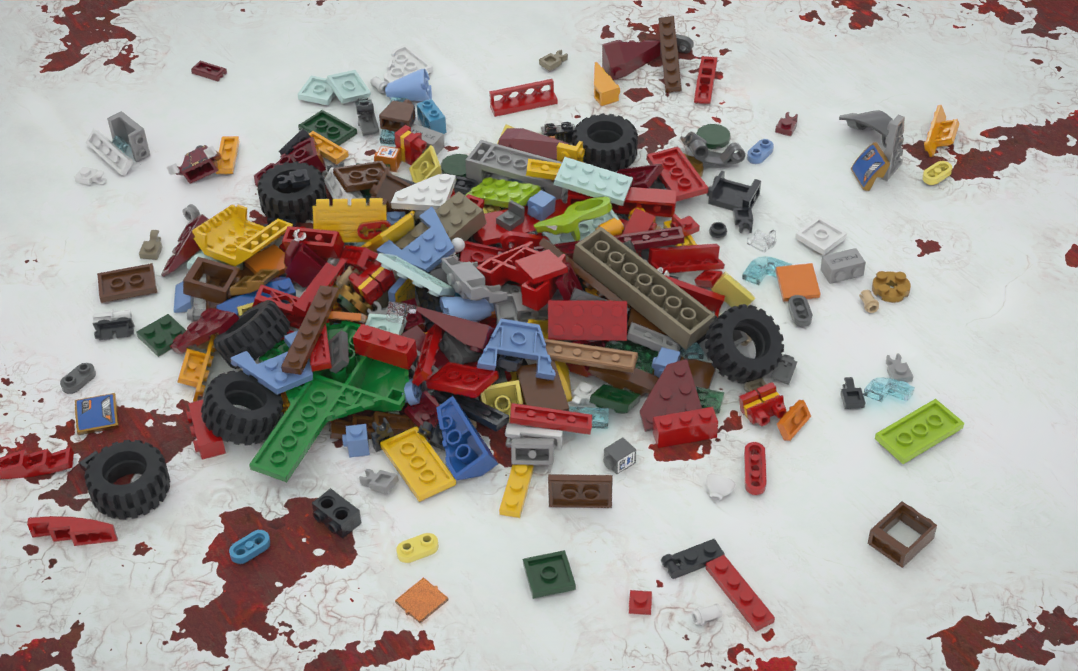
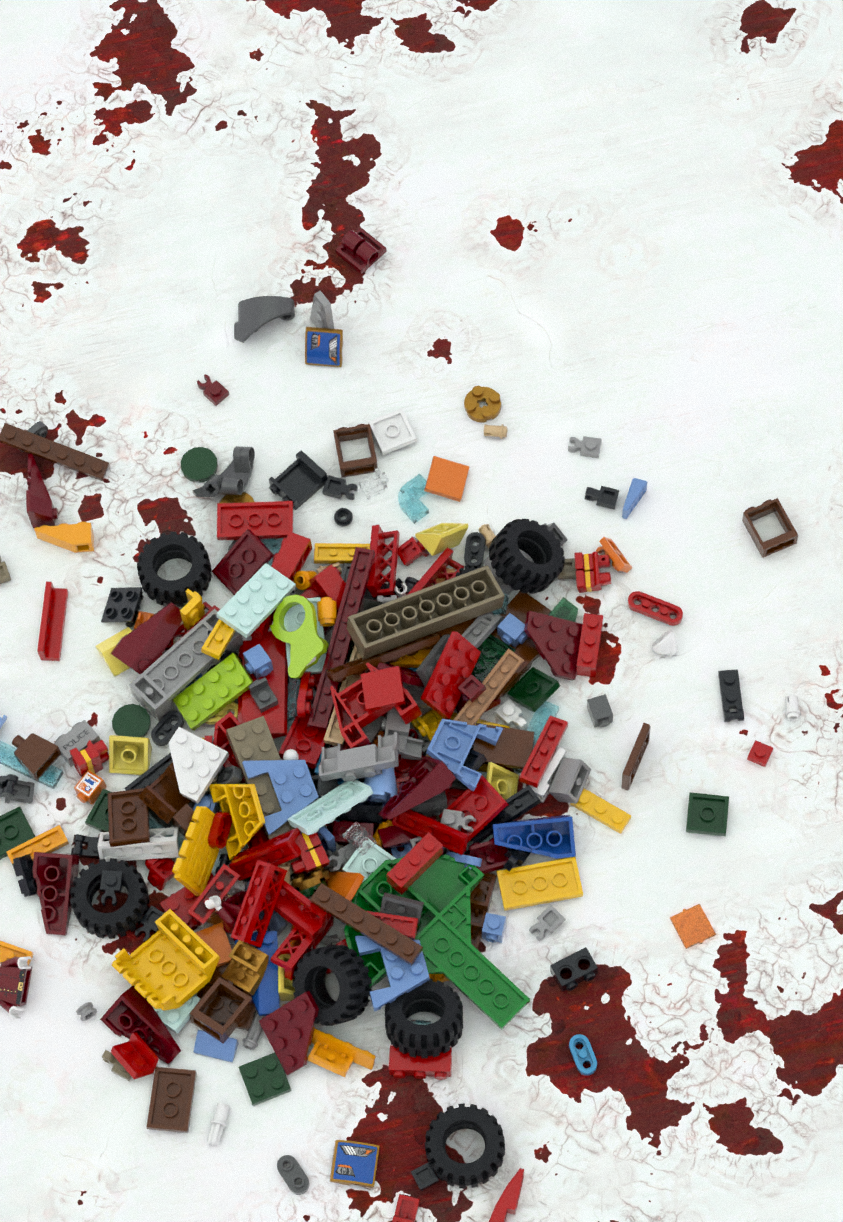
camera: 65 degrees left, 20 degrees up
black hinge [93,317,135,340] -> none
black plate [371,418,394,452] -> none
light yellow plate [396,533,439,563] -> none
dark azure brick [416,99,447,134] -> none
red bracket [670,214,700,237] -> none
red slope [694,56,718,104] -> none
red plate [706,555,775,632] -> none
medium blue plate [747,139,774,164] -> none
dark grey plate [788,295,813,327] -> none
light grey brick [820,248,866,284] -> none
clear light blue plate [863,377,915,402] -> none
lime plate [875,398,964,464] -> none
light yellow plate [922,161,952,185] -> none
light orange bracket [924,105,959,157] -> none
none -> red bracket [111,1032,159,1079]
none -> red fence [231,860,287,948]
none -> reddish brown window [333,424,378,478]
none -> dark red plate [335,227,387,274]
none -> light grey plate [440,809,477,832]
none -> dark red plate [457,674,486,702]
none -> medium blue slope [622,478,648,519]

